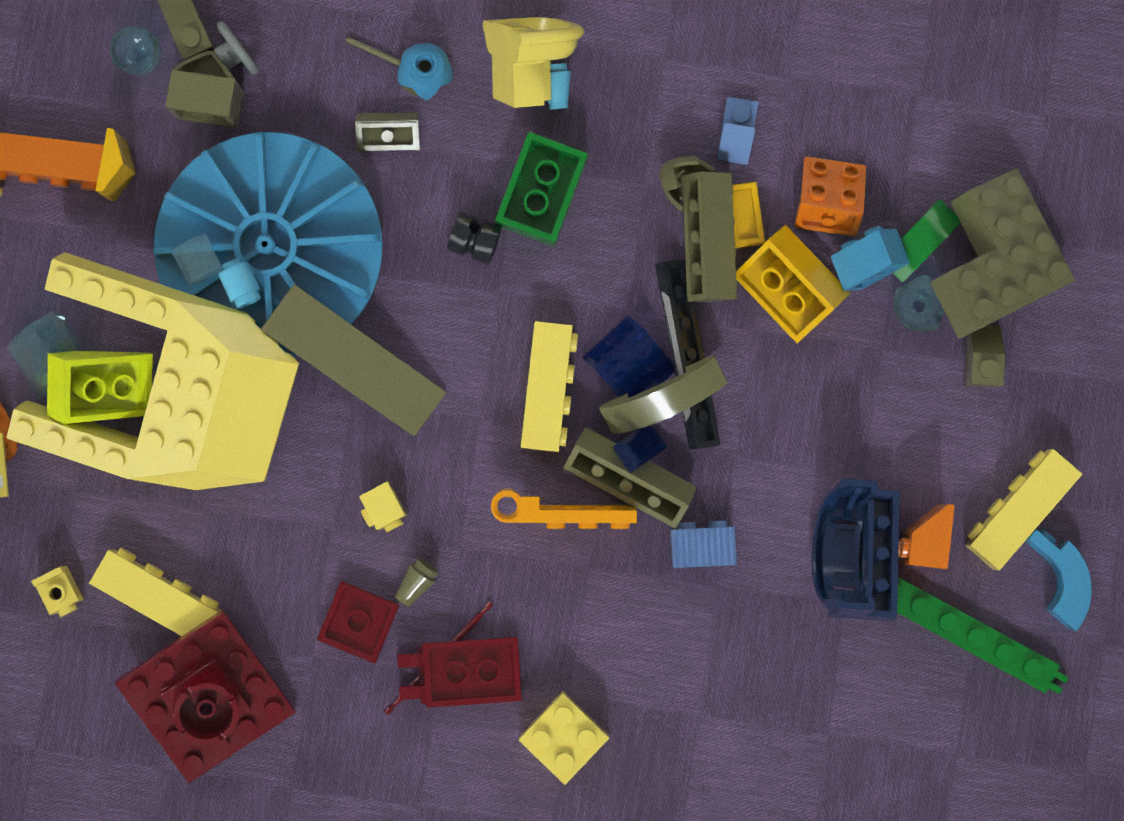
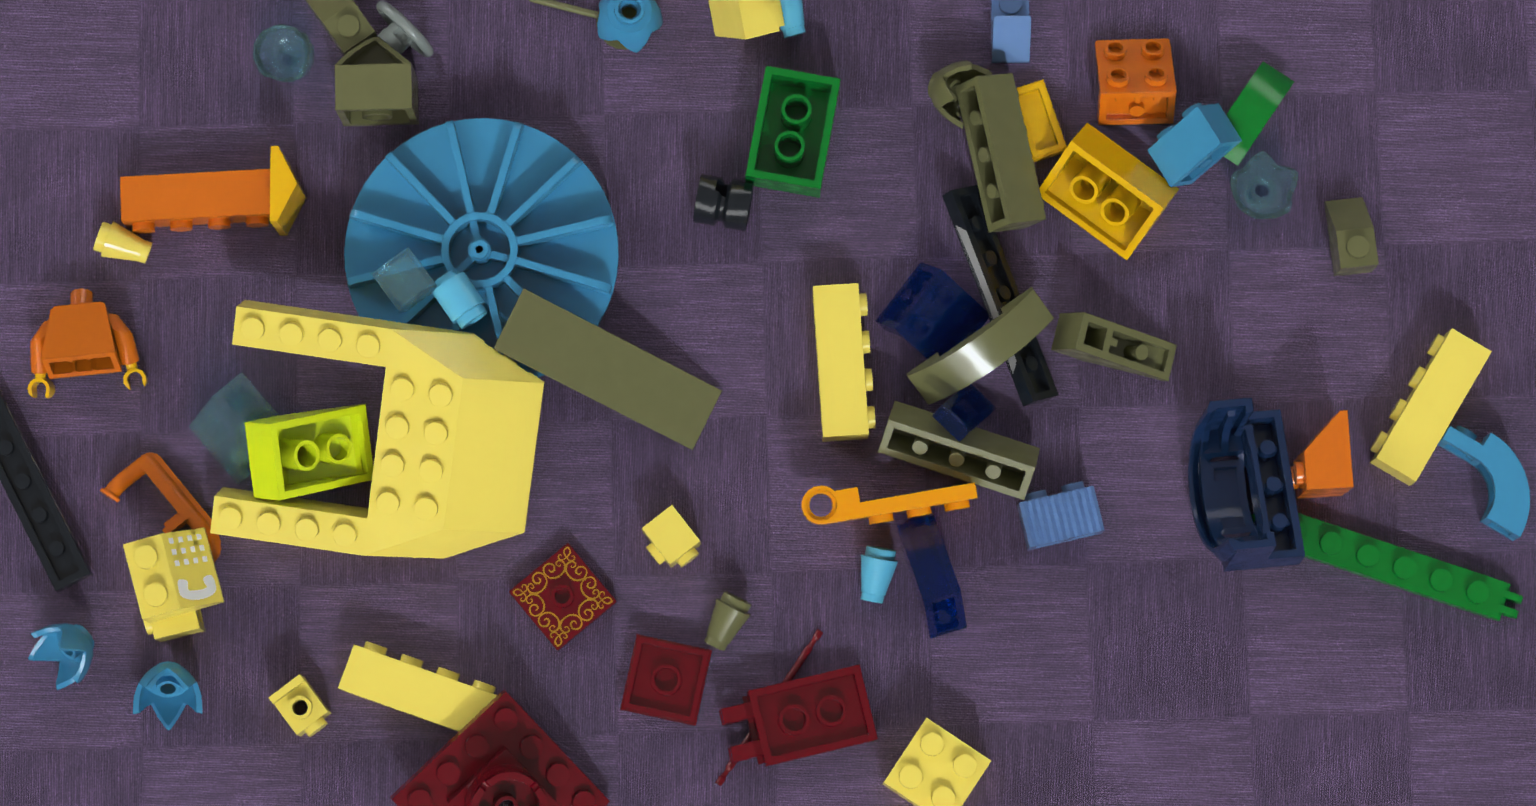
camera: 10 degrees left, 5 degrees down
olive slope [355,112,420,151] -> none
olive piece [930,168,1076,339] -> none
none -> dark red plate [509,543,617,651]
none -> medium azure cone [860,545,898,603]
none -> clear blue slope [897,514,967,639]
none -> olive slope [1051,312,1177,381]

